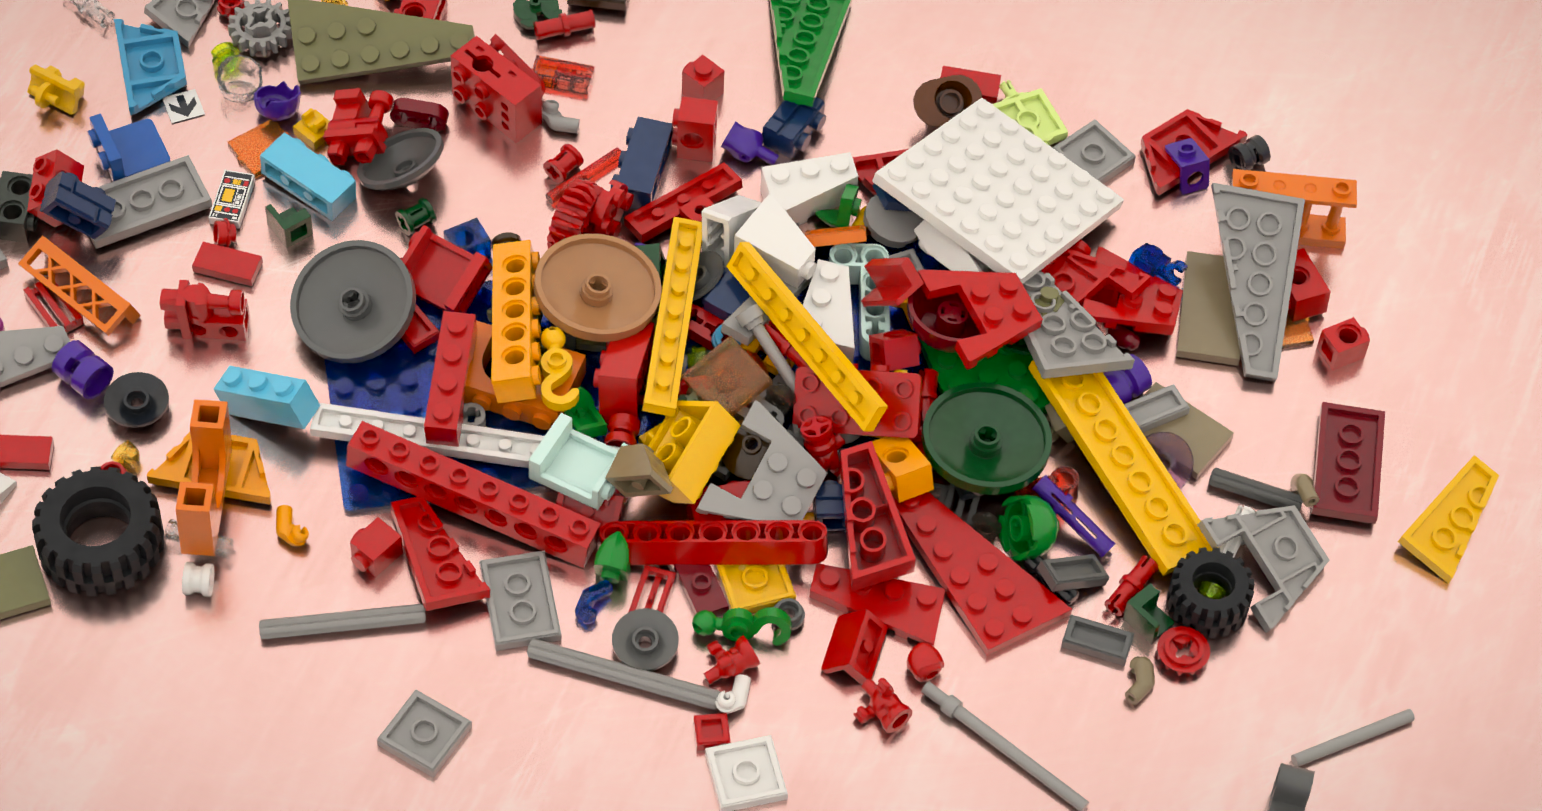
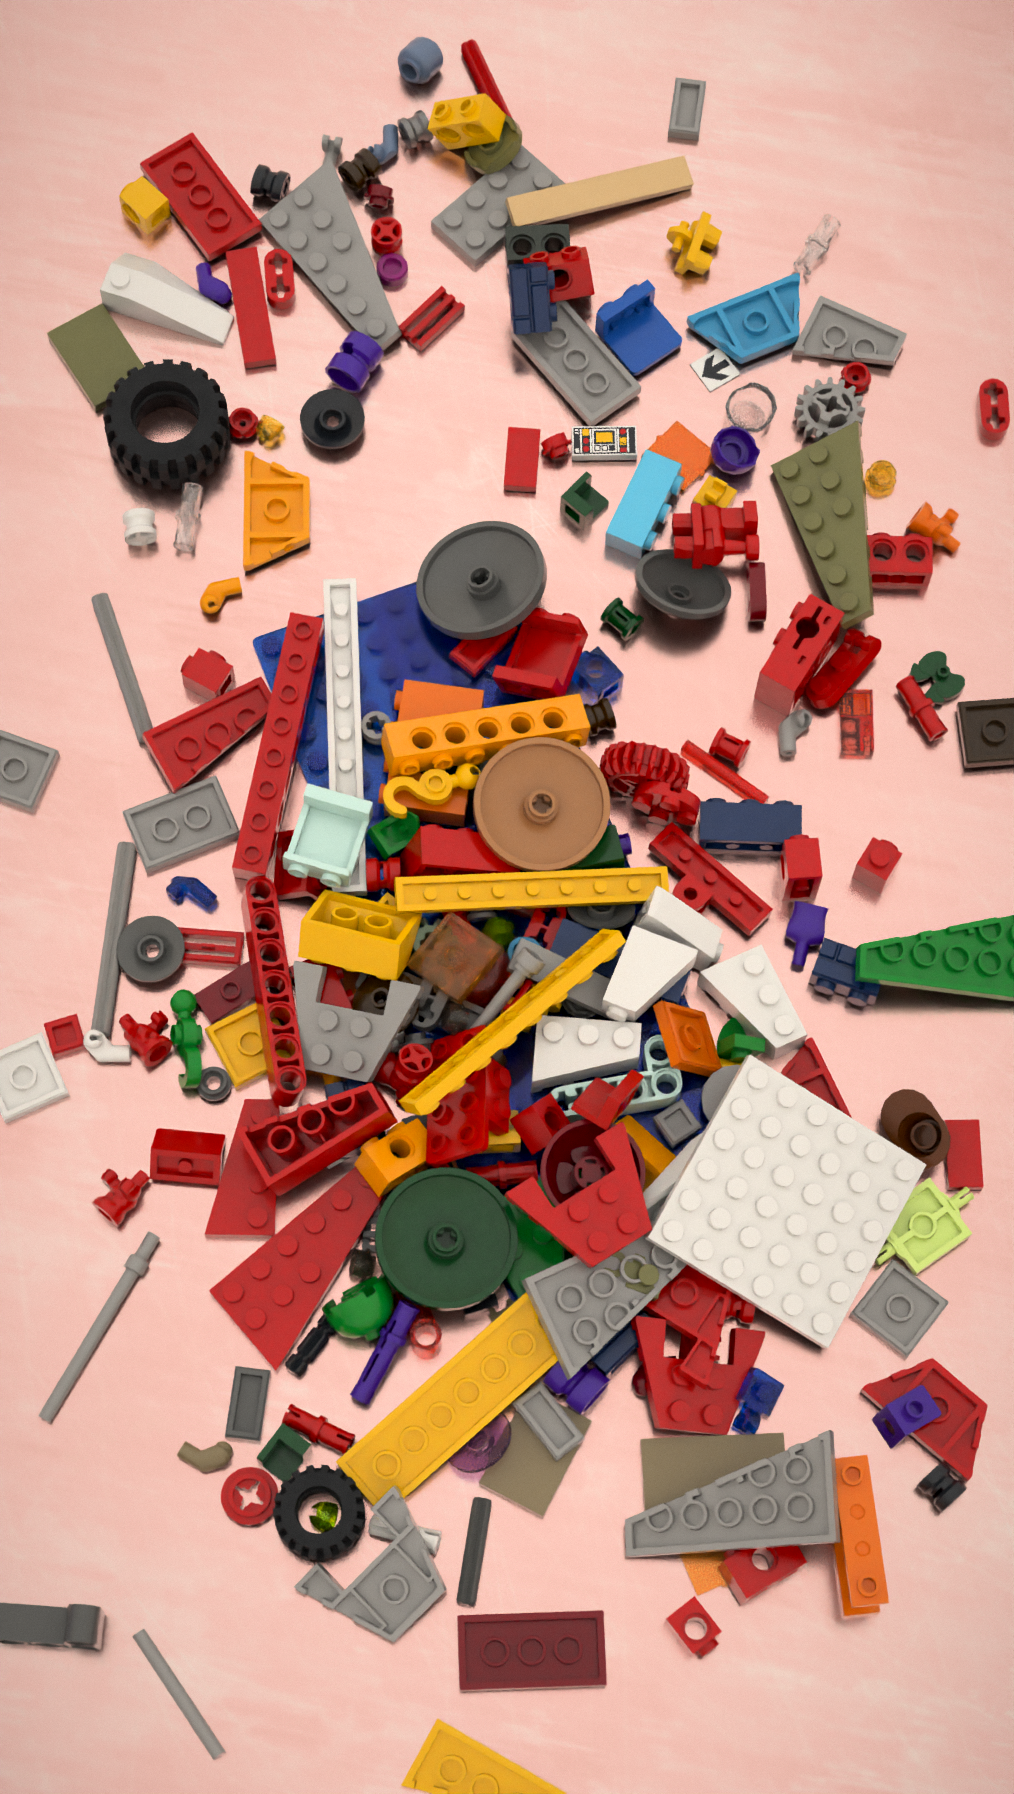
camera: 80 degrees right, 15 degrees up
orange fence [18,235,141,336] -> none
red hips [159,280,250,341] -> none
orange arch [175,399,232,556] -> none
clear neon green plate [211,42,240,69] -> none
medium azure brick [213,365,321,429] -> none
arch [424,311,477,447] -> none
green plate [594,531,631,584] -> none
dark tan slope [605,443,673,497] -> none
red piece [906,642,944,682] -> none
dark grey tile [1037,554,1110,592] -> none
dark tan arm [1290,473,1319,507] -> none

